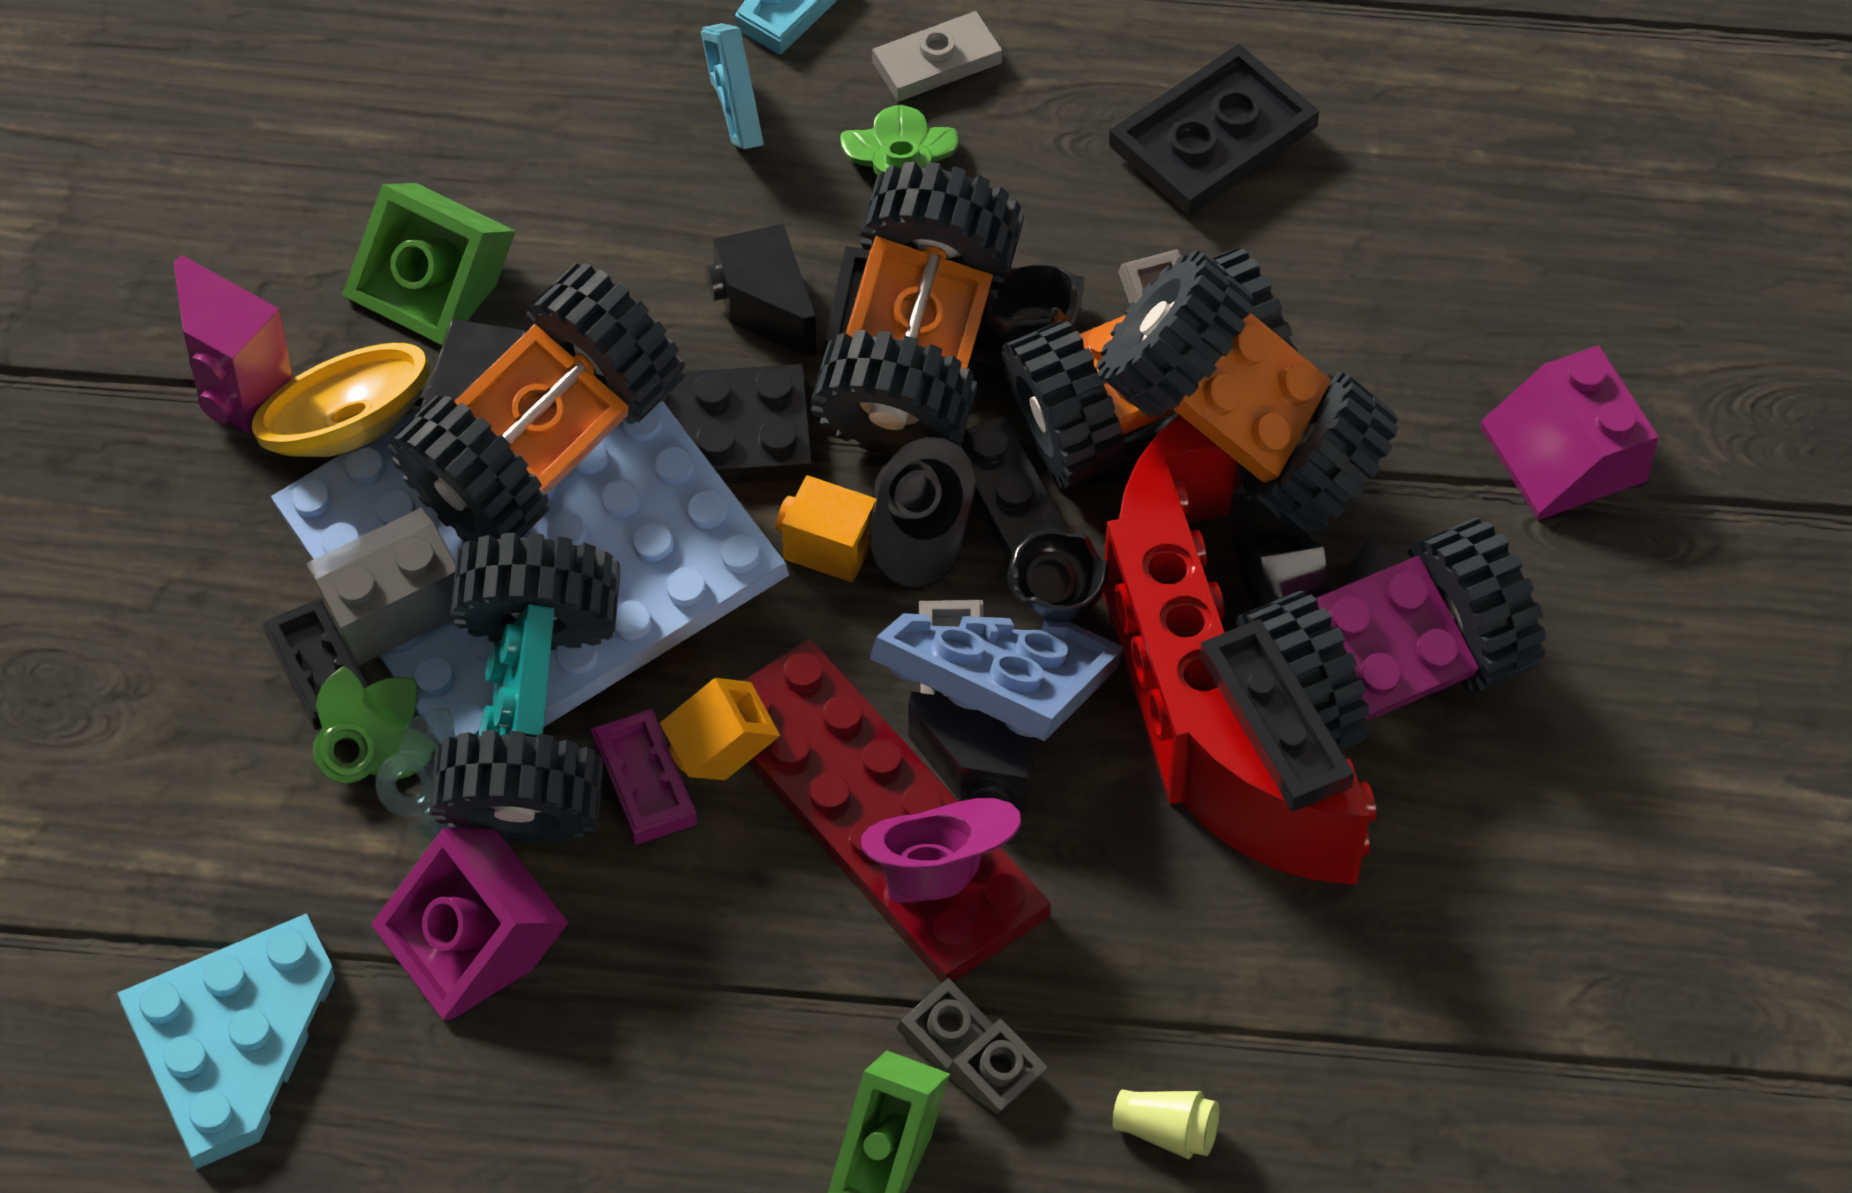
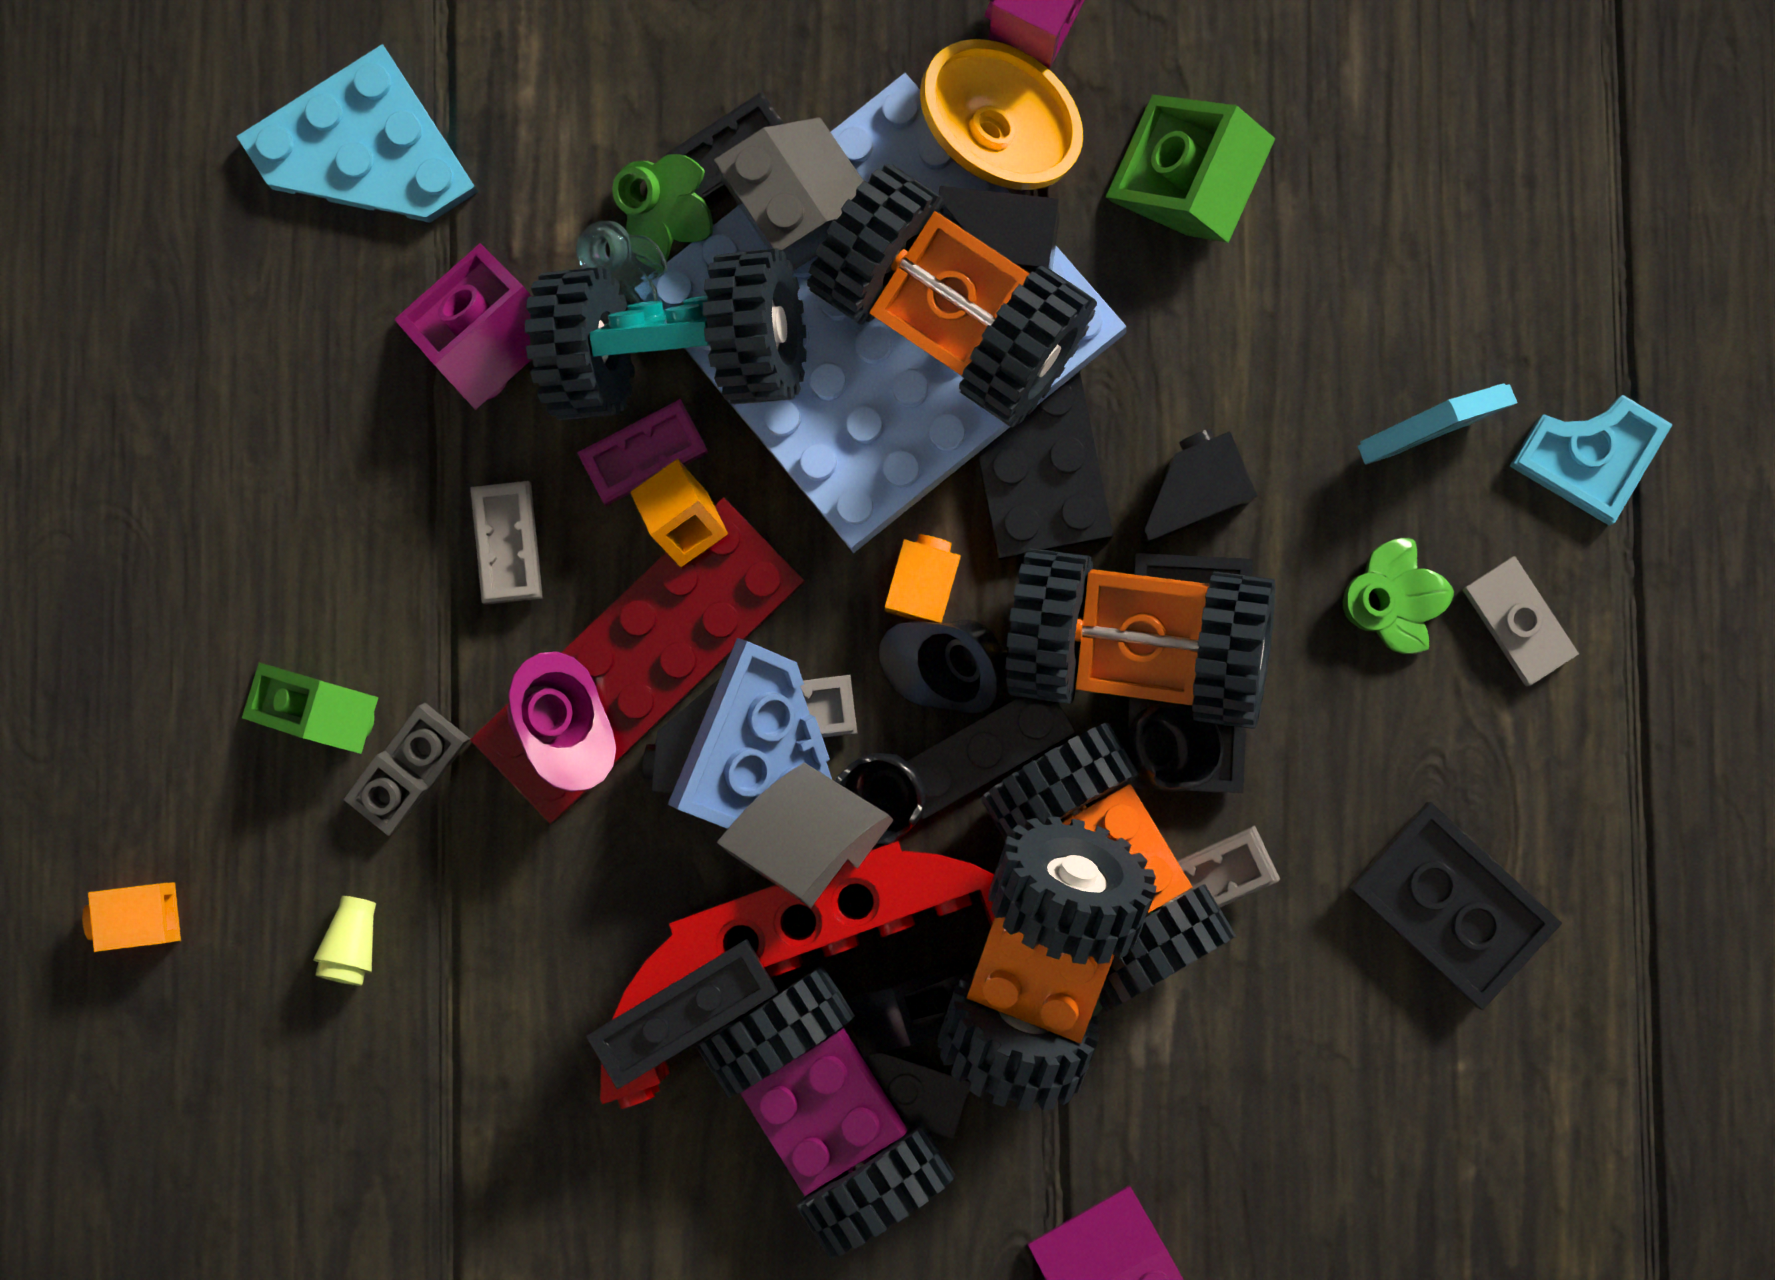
camera: 85 degrees right, 30 degrees up
none -> light grey plate [470,481,543,605]
none -> dark grey slope [717,762,893,908]

